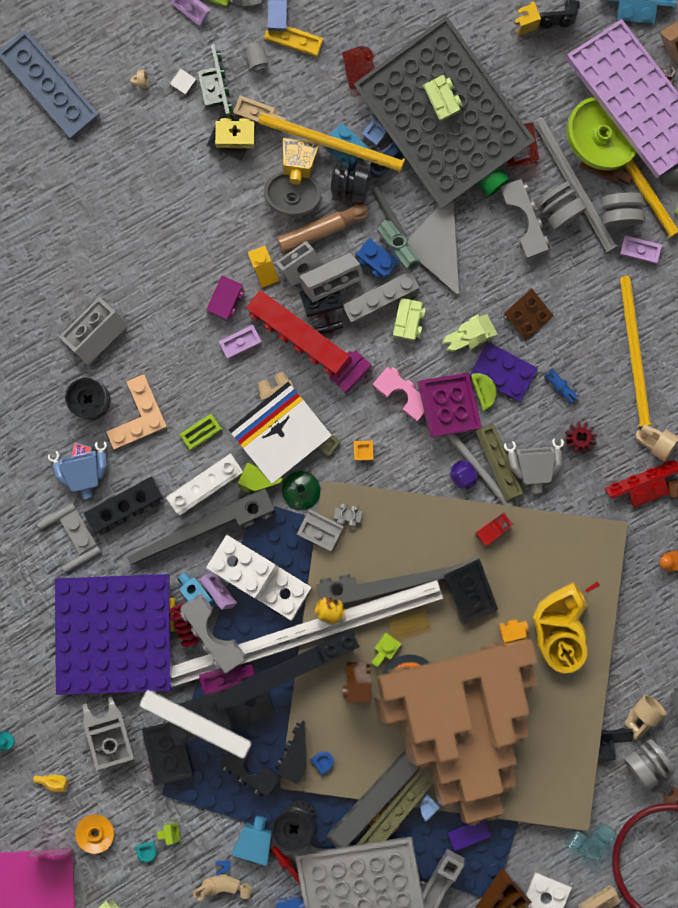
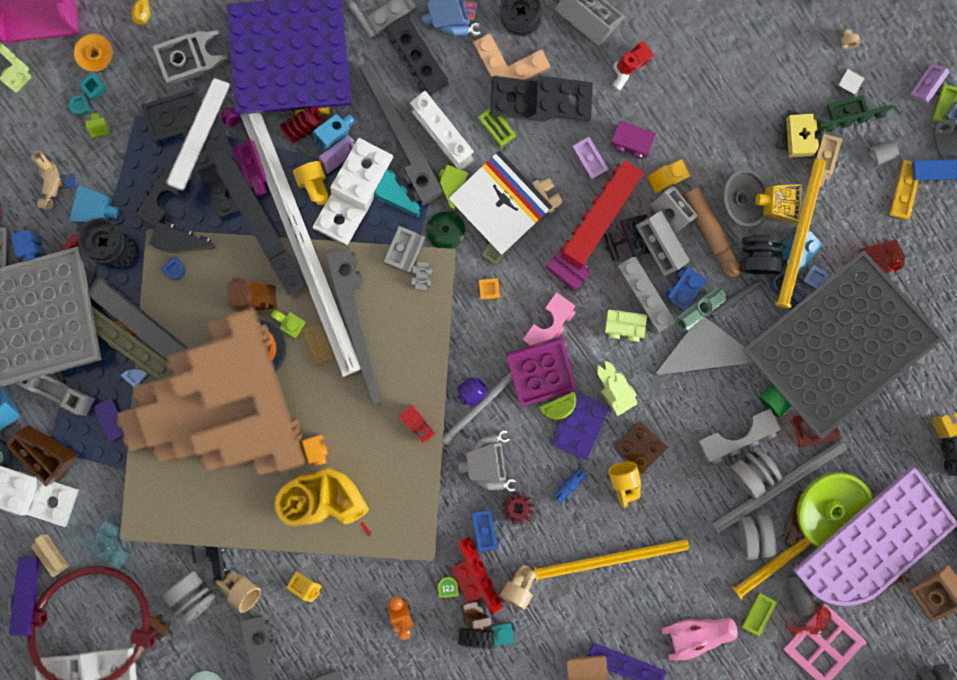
camera: 90 degrees right, 0 degrees up
light grey arch [180,592,245,673] -> none
yellow head [315,596,345,625] -> none
yellowish green brick [423,75,462,121] -> none
black plate [442,557,498,625] -> none
olive tile [476,424,523,501] -> none
lavender plate [620,235,662,264] -> none
none -> teal brick [79,72,107,99]
none -> magenta plate [221,107,240,127]
none -> yellow bracket [286,571,322,603]
none -> yellow piece [293,161,329,205]
none -> teal slope [375,169,420,218]
none -> tile [438,577,459,598]
none -> blue plate [472,510,498,552]
none -> black bracket [490,75,593,122]
none -> yellow piece [608,461,641,508]
none -> white arm [612,61,629,91]
none -> red leg [617,41,654,75]

